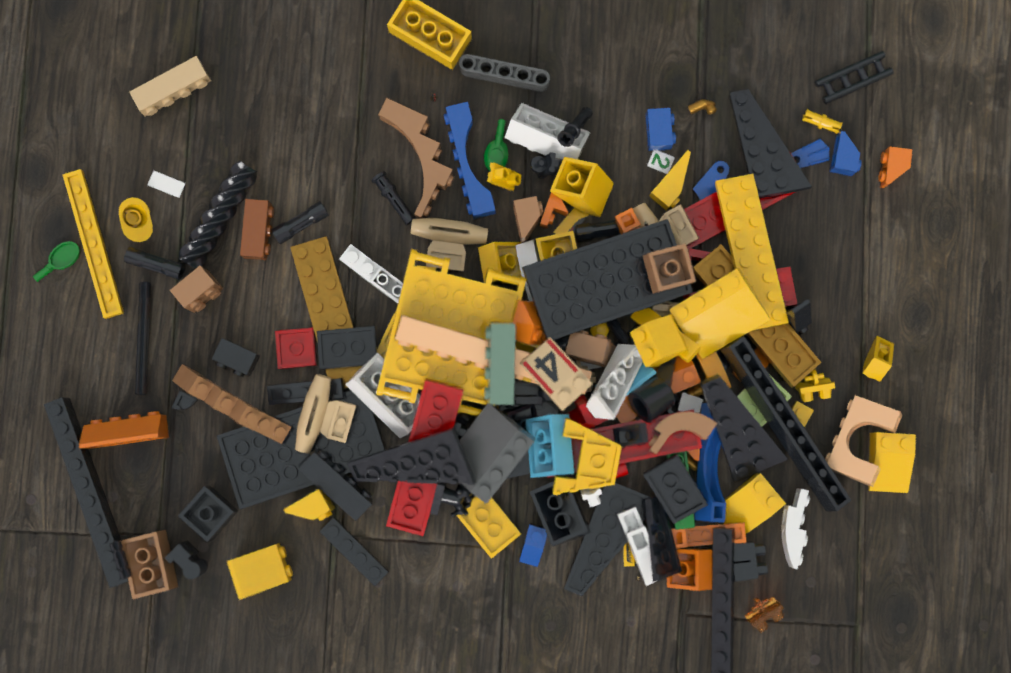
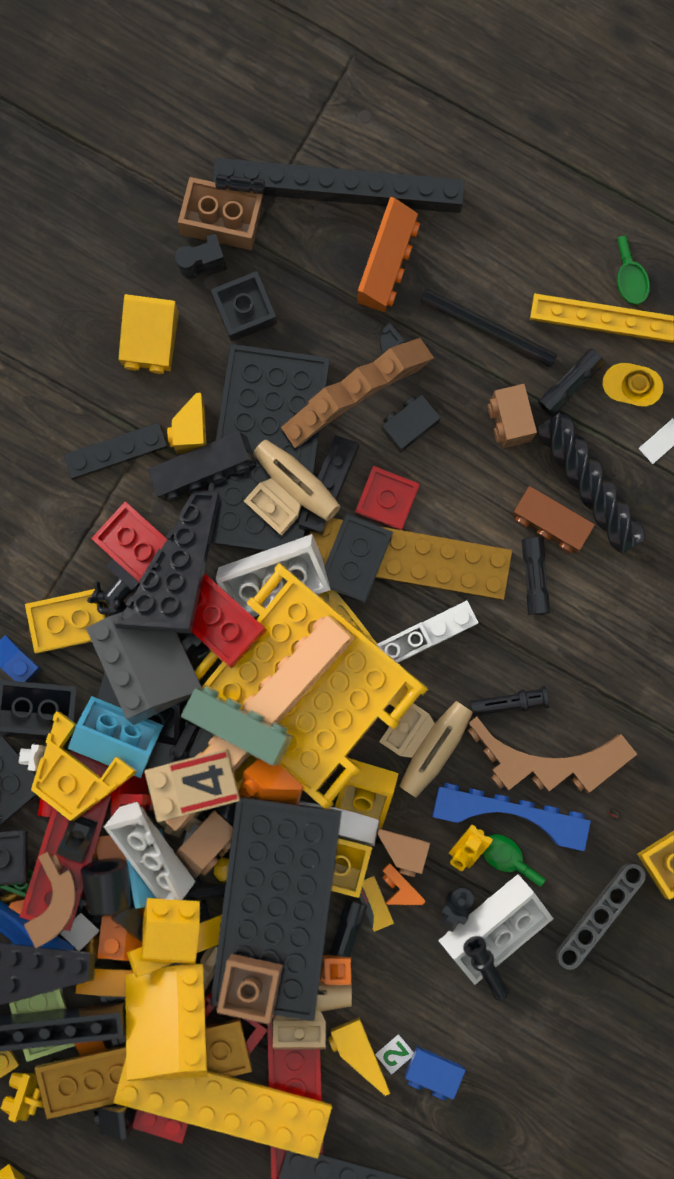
camera: 115 degrees right, 0 degrees up
yellow slope [550,157,614,217] -> none
pearl gold arm [688,99,717,114] -> none
blue piece [693,161,729,200] -> none

